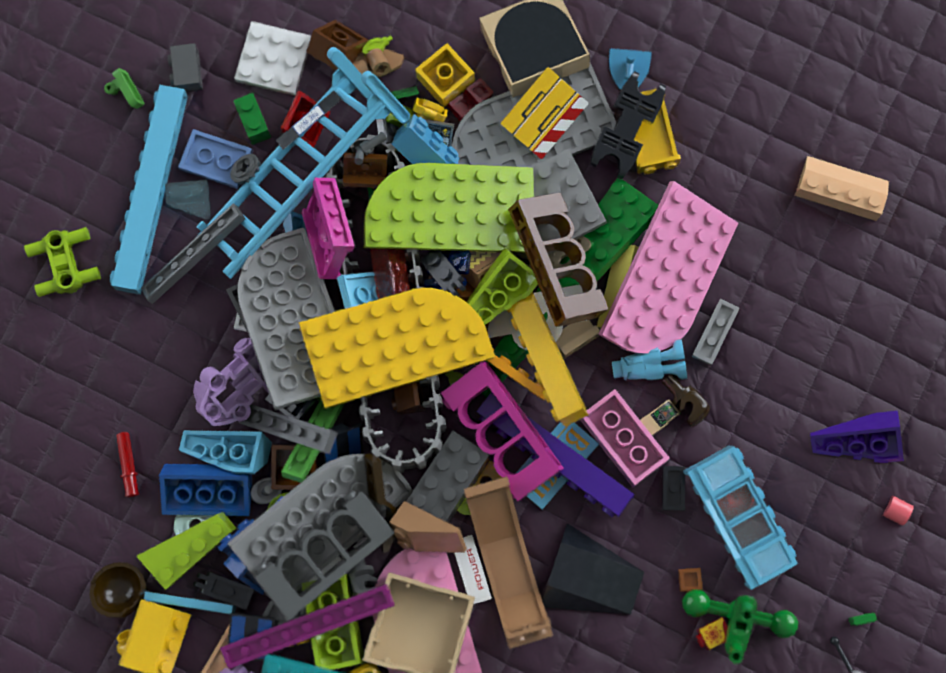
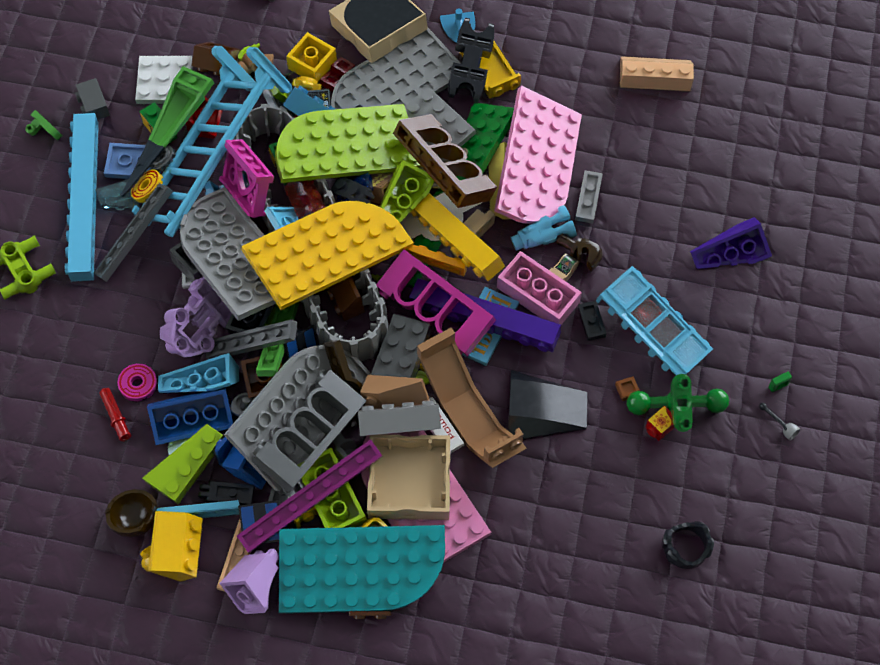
camera: 20 degrees left, 15 degrees down
sticker [276,91,341,150] -> none
reddish brown bracket [343,153,387,189] -> none
dark grey piece [355,131,387,165] -> none
yellow sticker [501,67,589,159] -> none
coral brick [882,496,914,526] -> none
none -> dark pink tile [117,364,157,402]
none -> bright green plate [121,66,214,198]
none -> yellow tile [131,169,163,203]
none -> light grey slope [358,400,441,436]

